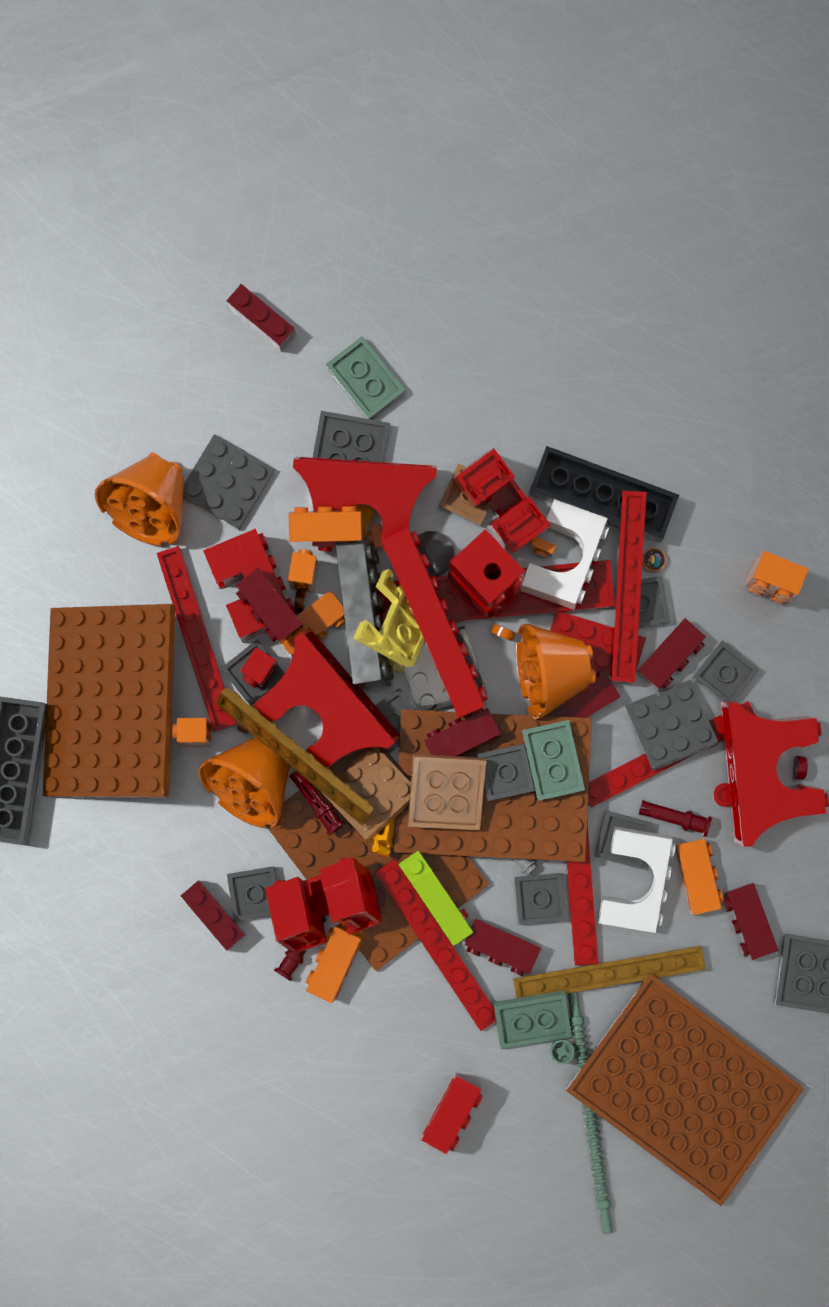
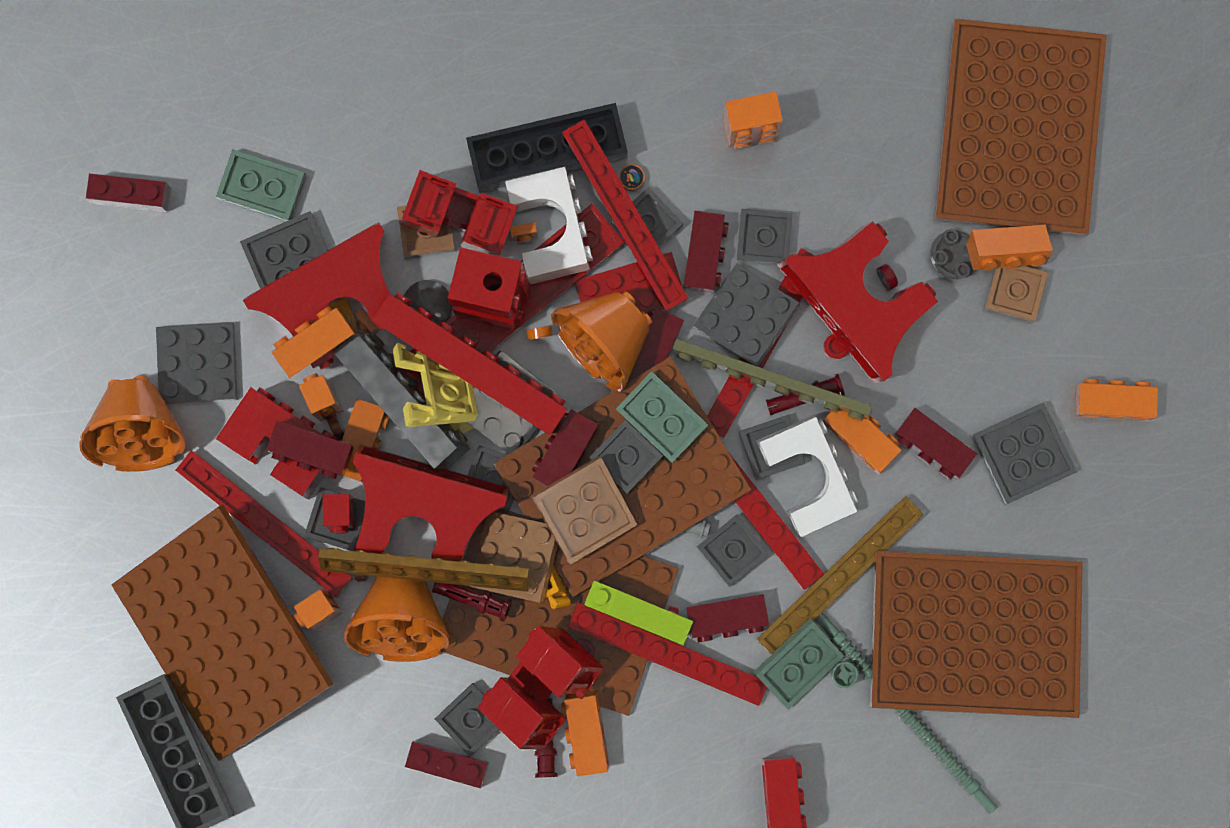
camera: 30 degrees left, 0 degrees up
none -> olive plate [673,339,873,421]

